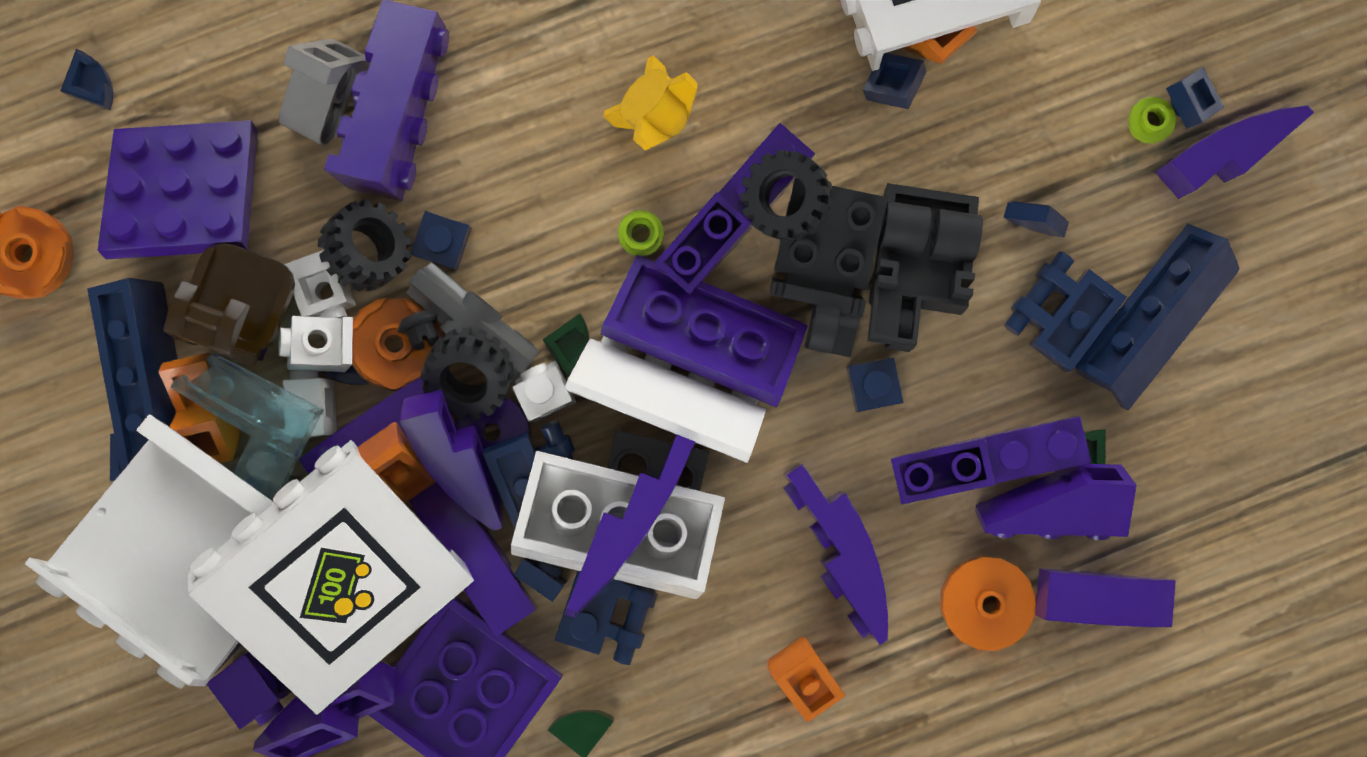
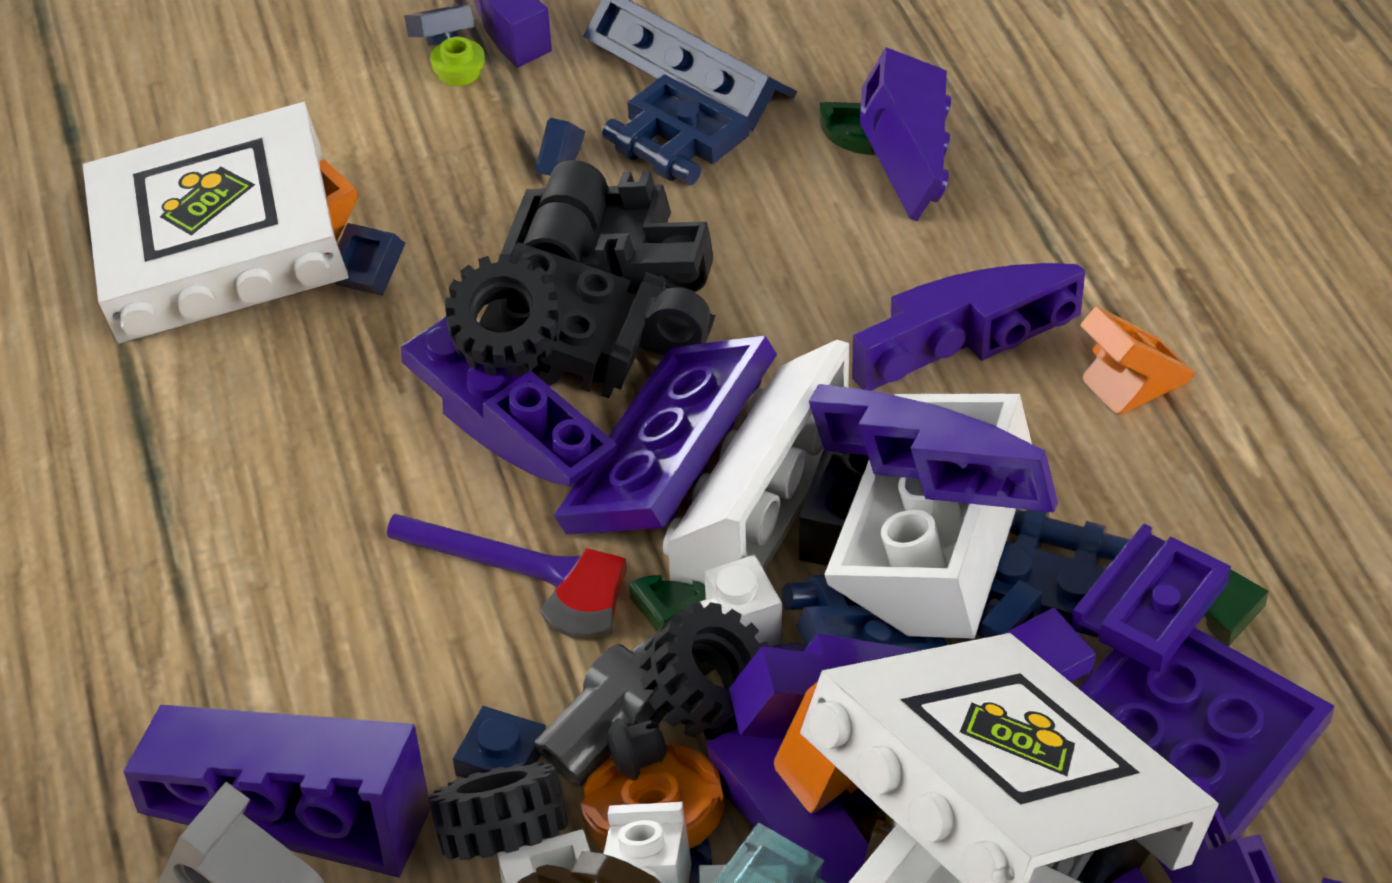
camera: 85 degrees left, 40 degrees down
yellow piece [603,55,698,150] -> none
lime plate [618,210,664,257] -> none
dark blue plate [846,357,904,412] -> none
dark purple slope [891,416,1092,505] -> none
orange plate [940,556,1036,651] -> none
dark purple slope [1035,568,1176,627] -> none
none -> piece [387,513,627,639]
none -> dark purple plate [1071,523,1231,673]

